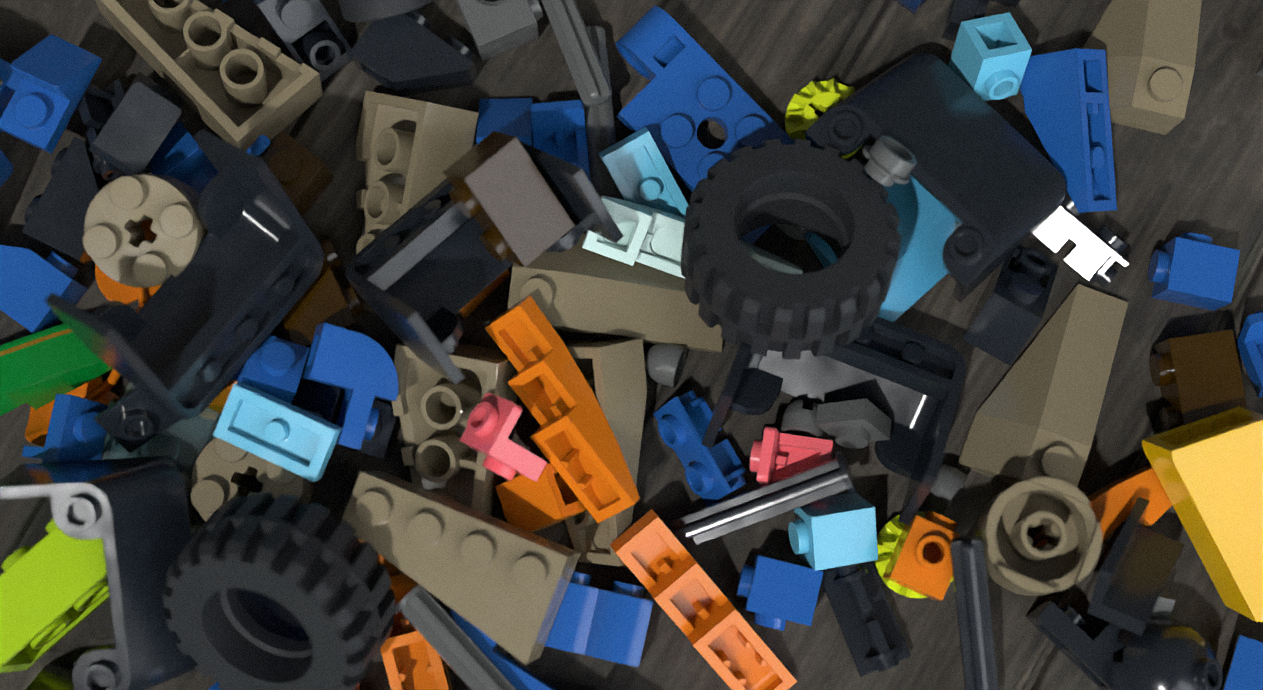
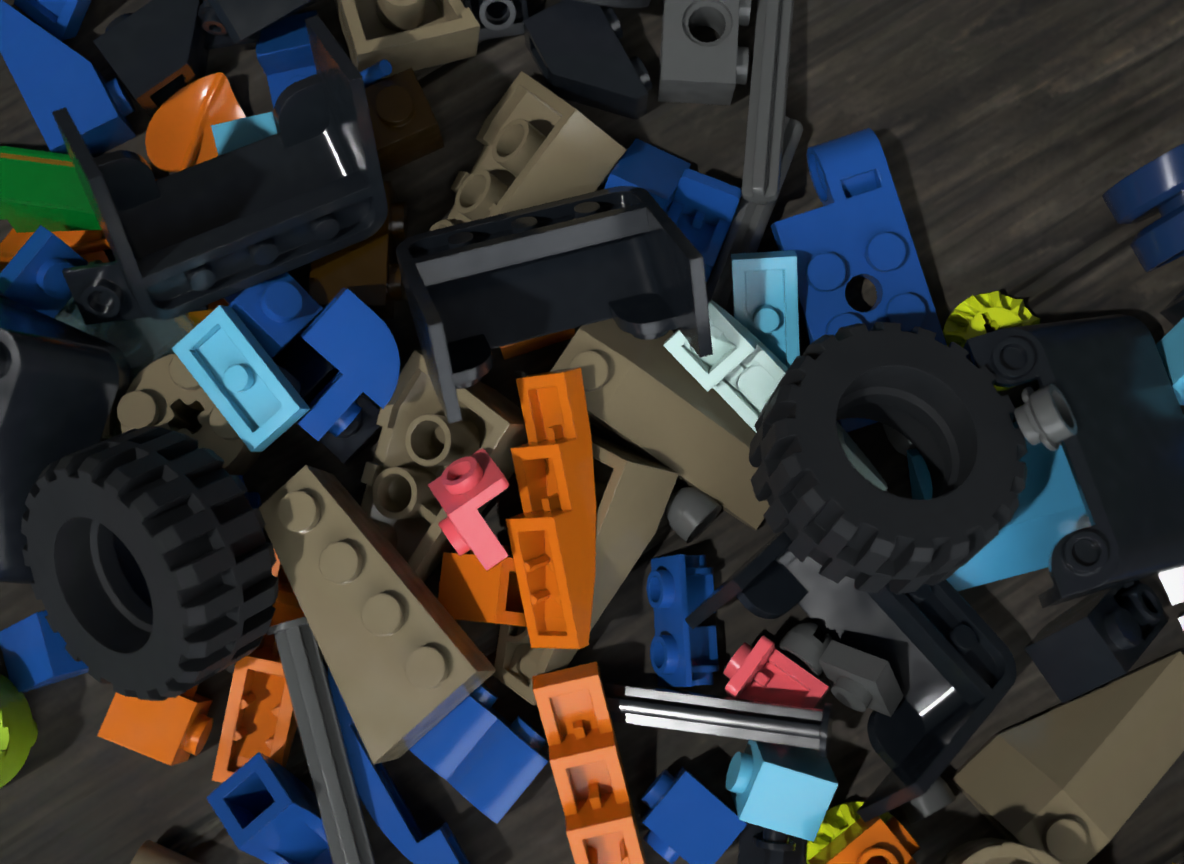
camera: 30 degrees right, 0 degrees up
dark tan brick [83,174,208,288] -> none
brick [443,131,575,268] -> none

